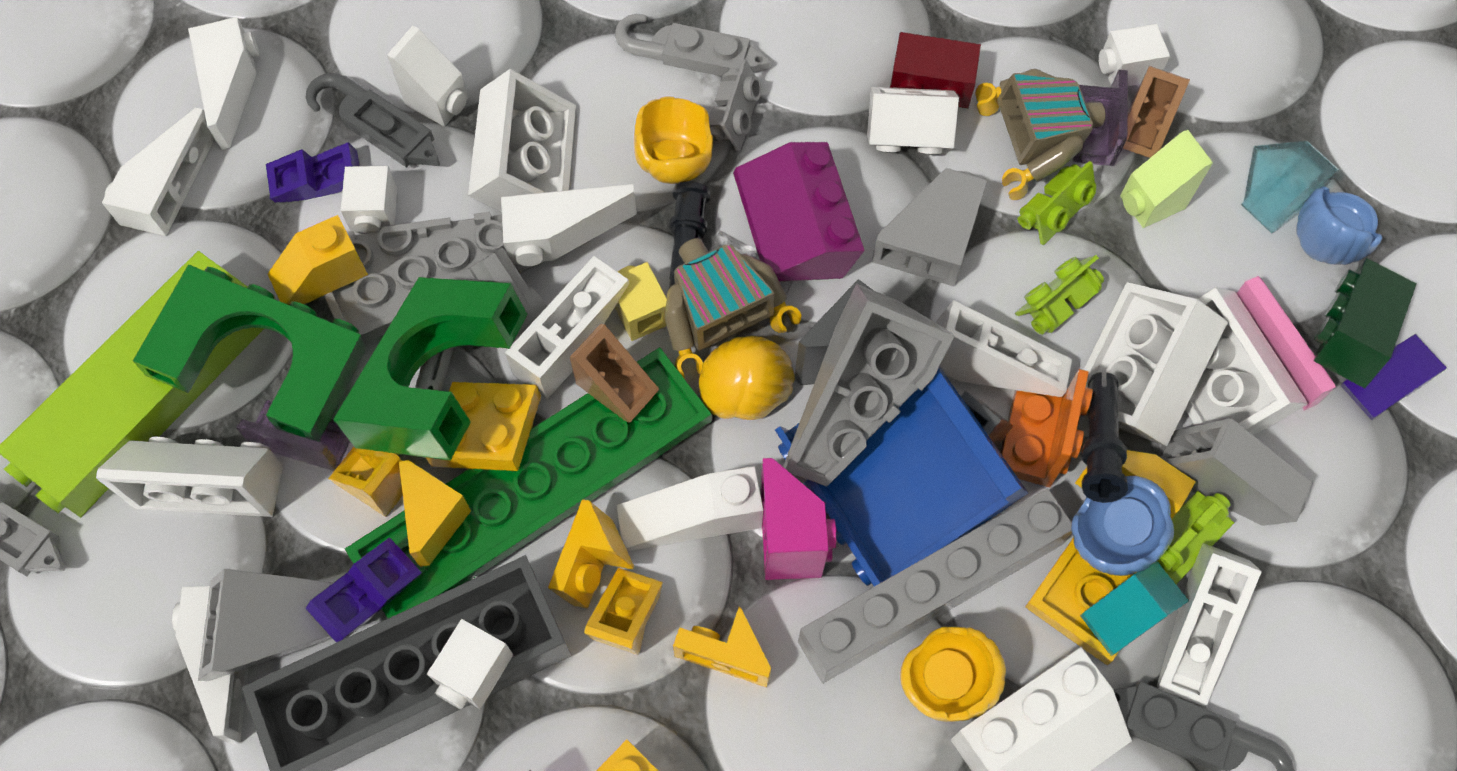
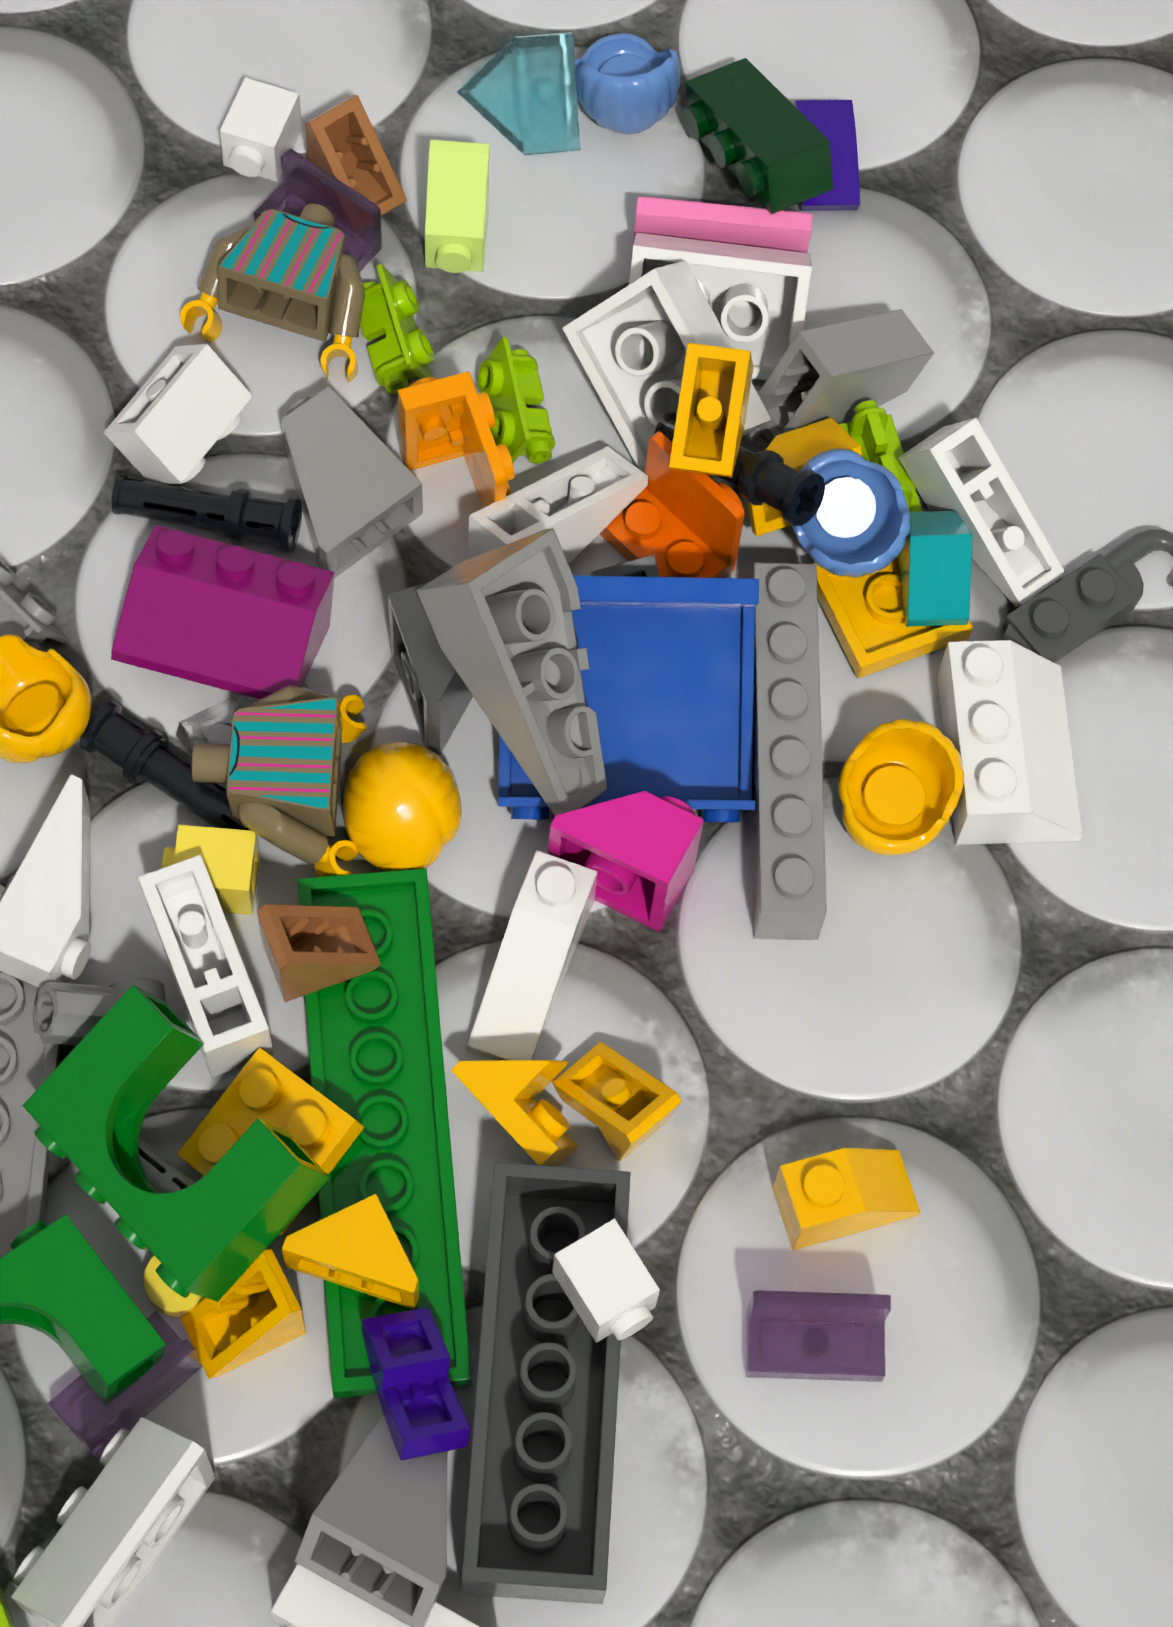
camera: 65 degrees left, 0 degrees up
yellow slope [673,607,771,688] -> none
dark red brick [890,32,981,109] -> none
none -> black pin [112,475,302,553]
none -> light orange bracket [398,371,515,508]
none -> yellow slope [669,343,754,478]

